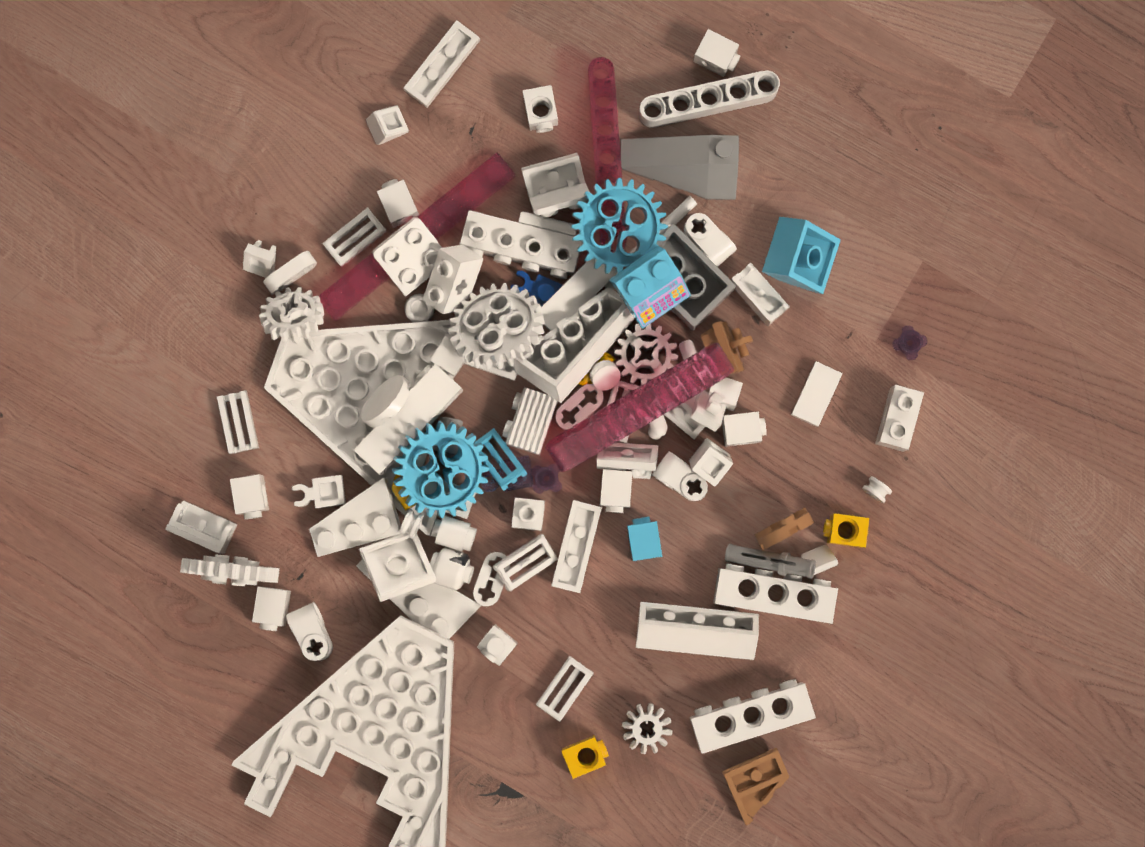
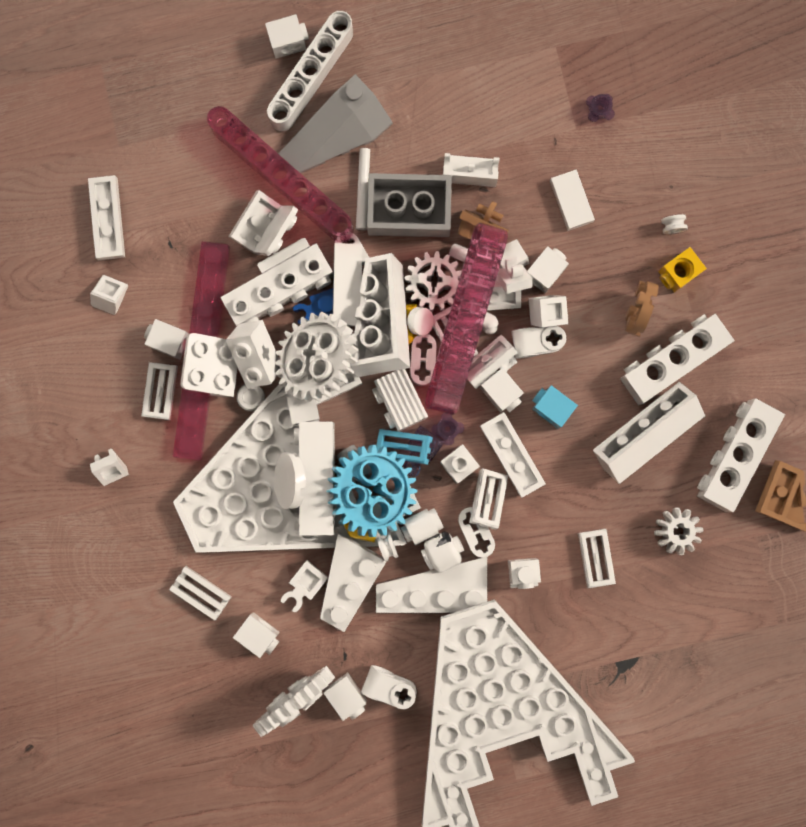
camera: 45 degrees left, 0 degrees up
white hinge [165,501,237,554] -> none
white gear [259,287,325,343] -> none
white beam [263,251,317,294] -> none
white plate [359,533,436,602] -> none
white brick [523,85,558,133] -> none
yellow brick [562,735,609,779] -> none
medium azure gear [571,178,668,274] -> none
medium azure slope [609,246,691,329] -> none
white piece [684,213,737,267] -> none
light grey pin [725,544,816,579] -> none
medium azure slope [762,217,841,294] -> none
white slope [801,545,838,575] -> none
white brick [875,385,924,452] -> none

